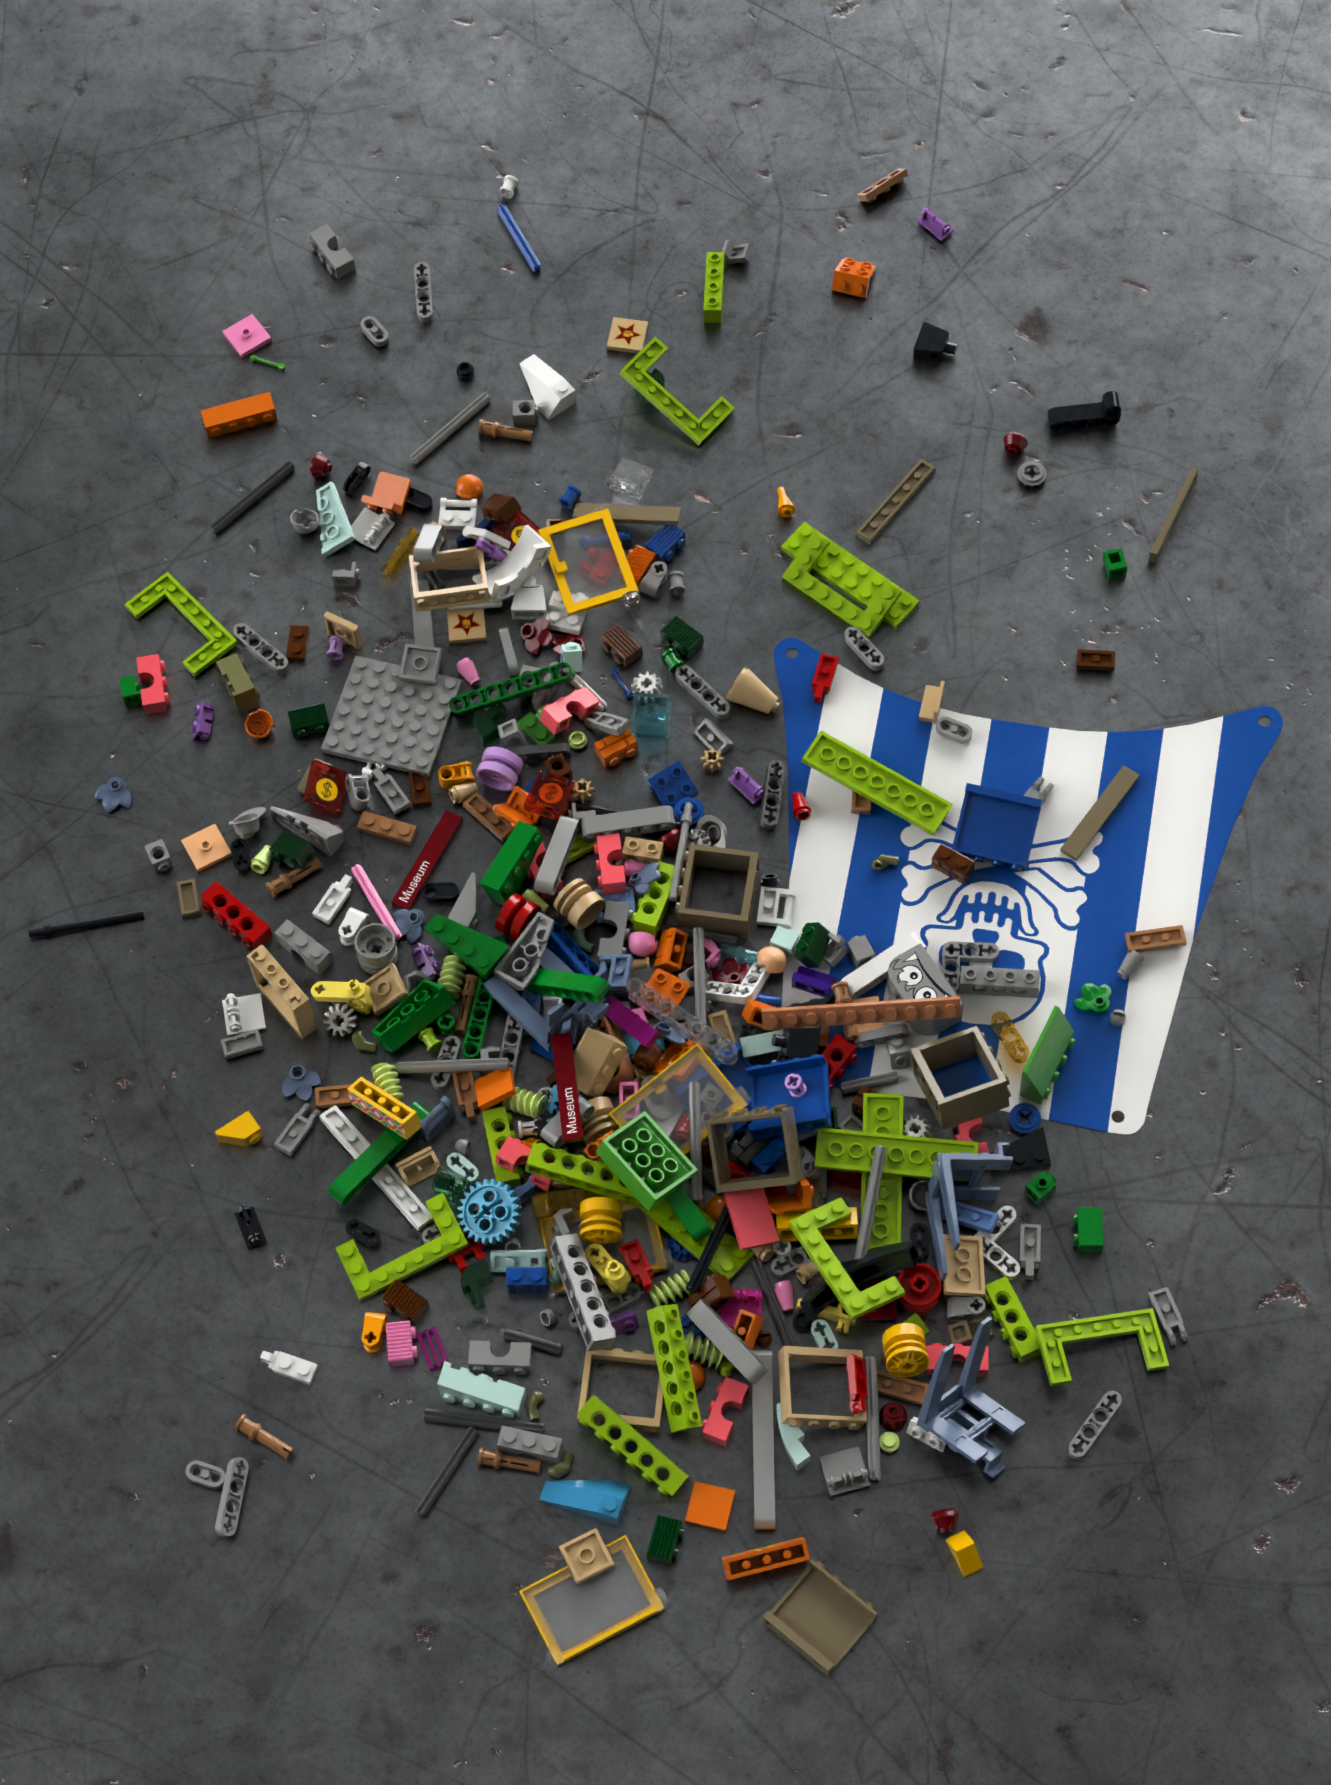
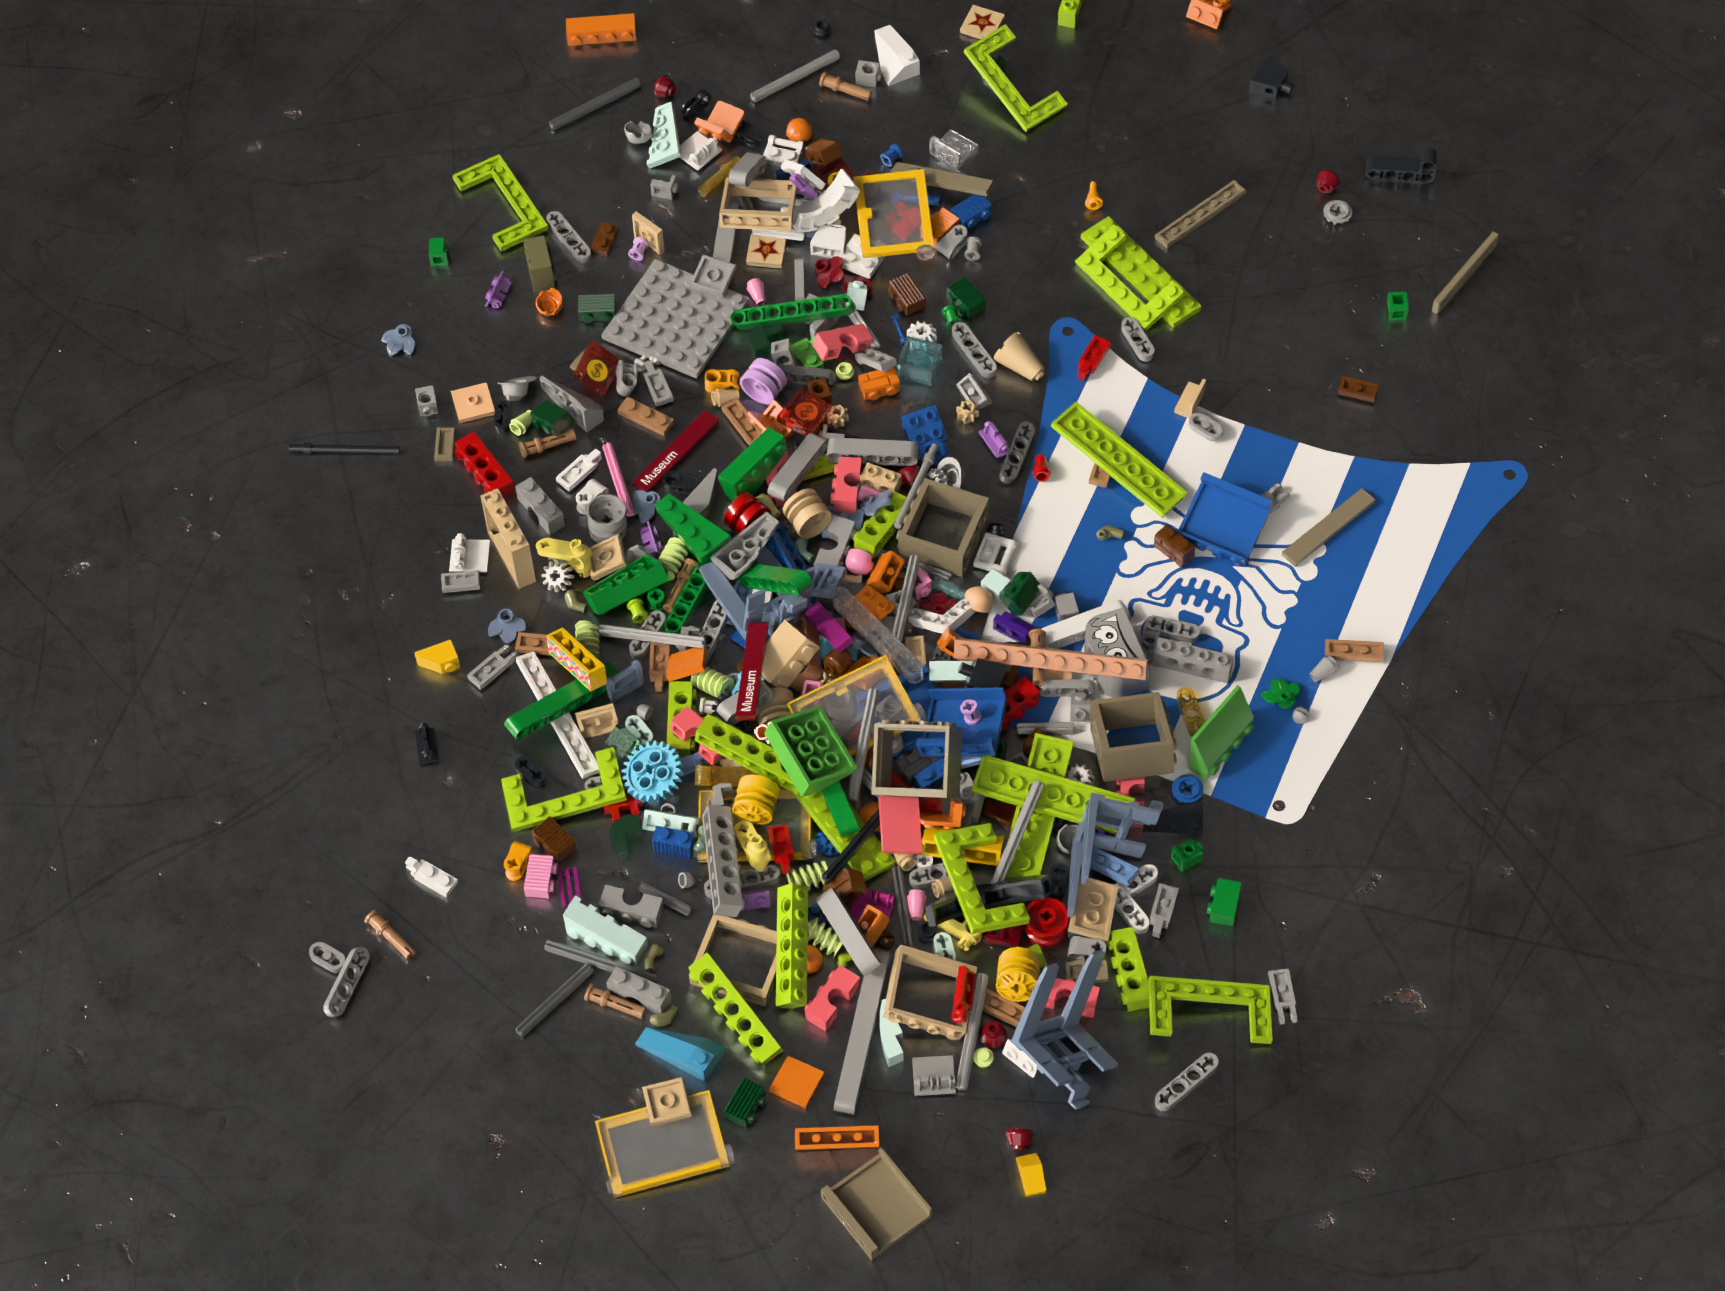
camera: 10 degrees right, 5 degrees down
coral arch [136,654,170,714] -> none
reddish brown tile [408,771,432,808] -> none

